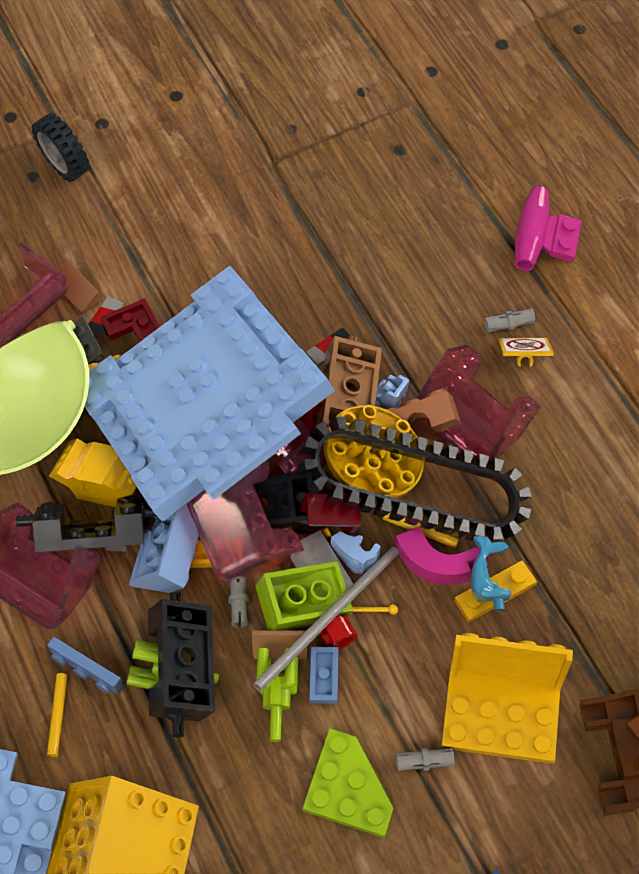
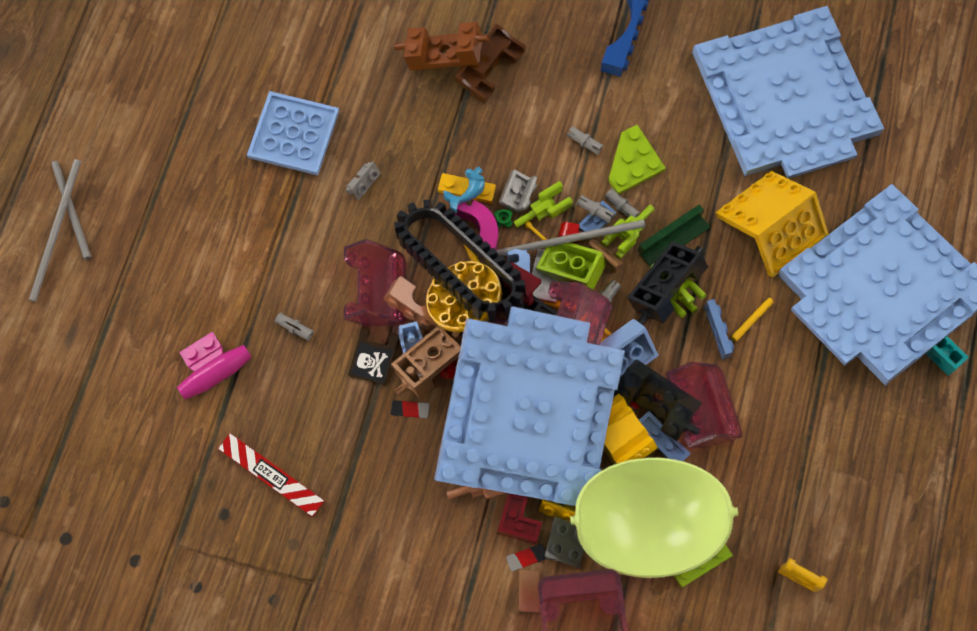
camera: 140 degrees left, 10 degrees up
yellow bracket [441,633,573,764] -> none
piece [498,338,554,366] -> none
none -> tile [218,433,325,518]
none -> light grey hinge [346,161,381,200]
none -> flag [348,325,399,385]
none -> green plate [494,210,513,228]
none -> light grey bracket [499,169,537,213]
none -> lime plant [514,181,573,228]
none -> light grey pin [576,195,615,223]
none -> light grey pin [605,188,640,218]
none -> dark green panel [637,204,710,267]
none -> medium blue plate [639,411,691,461]

